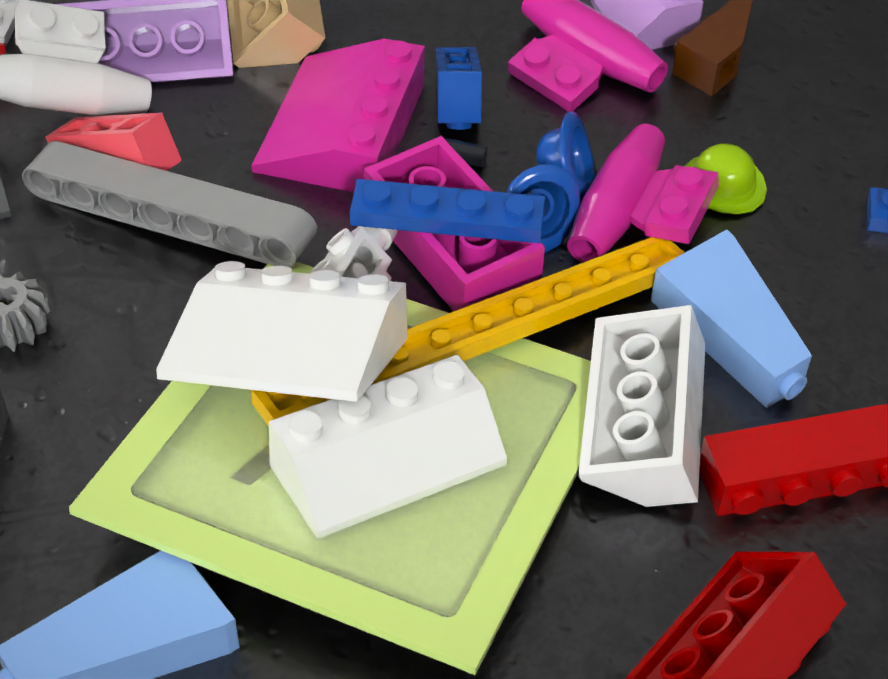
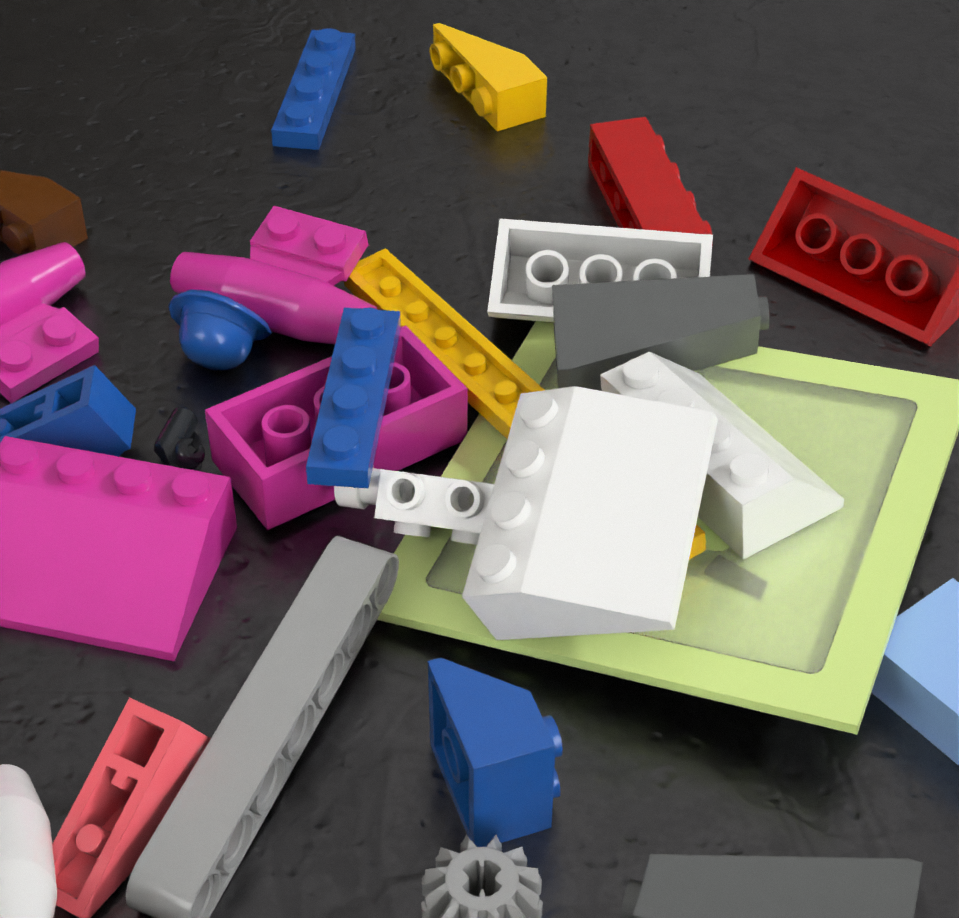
camera: 90 degrees left, 5 degrees down
blue hat [505,165,580,253] -> none
light blue slope [651,230,812,409] -> none
lime hat [684,143,767,215] -> none
none -> blue slope [428,658,563,847]
none -> dark grey slope [552,274,769,391]

